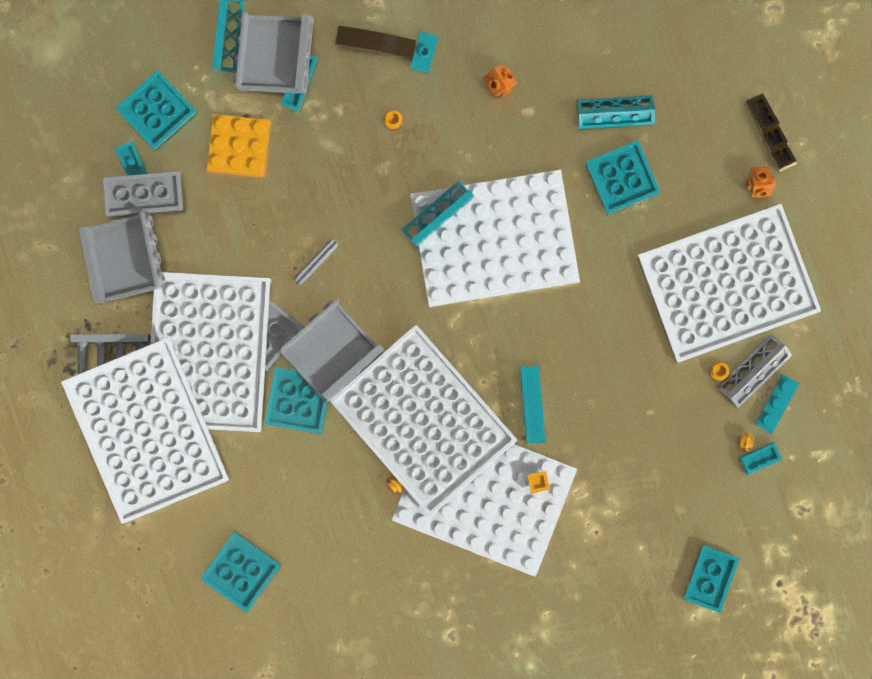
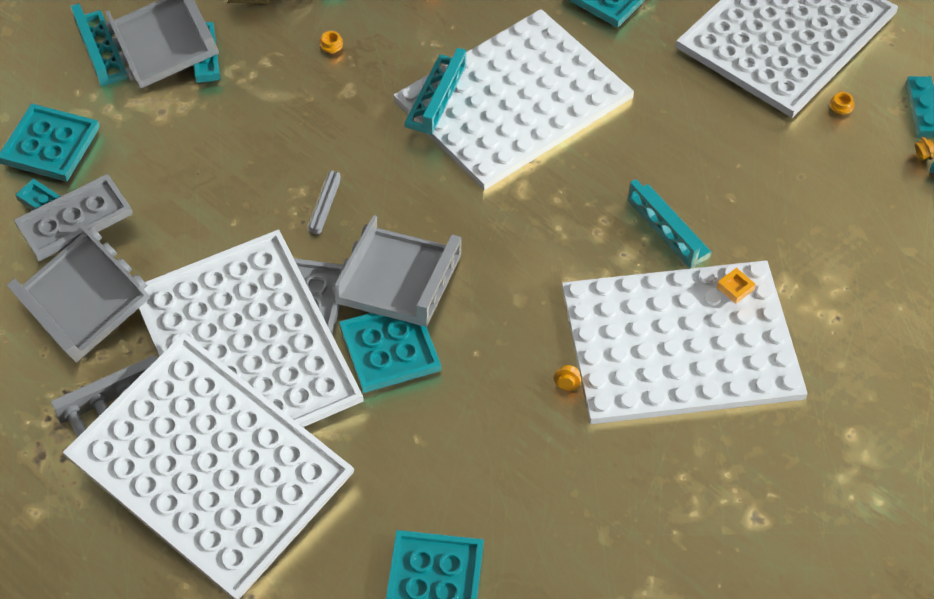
camera: 25 degrees left, 30 degrees down
light orange plate [207,114,270,177] -> none
white plate [330,325,518,517] -> none
light grey fence [717,334,792,408] -> none

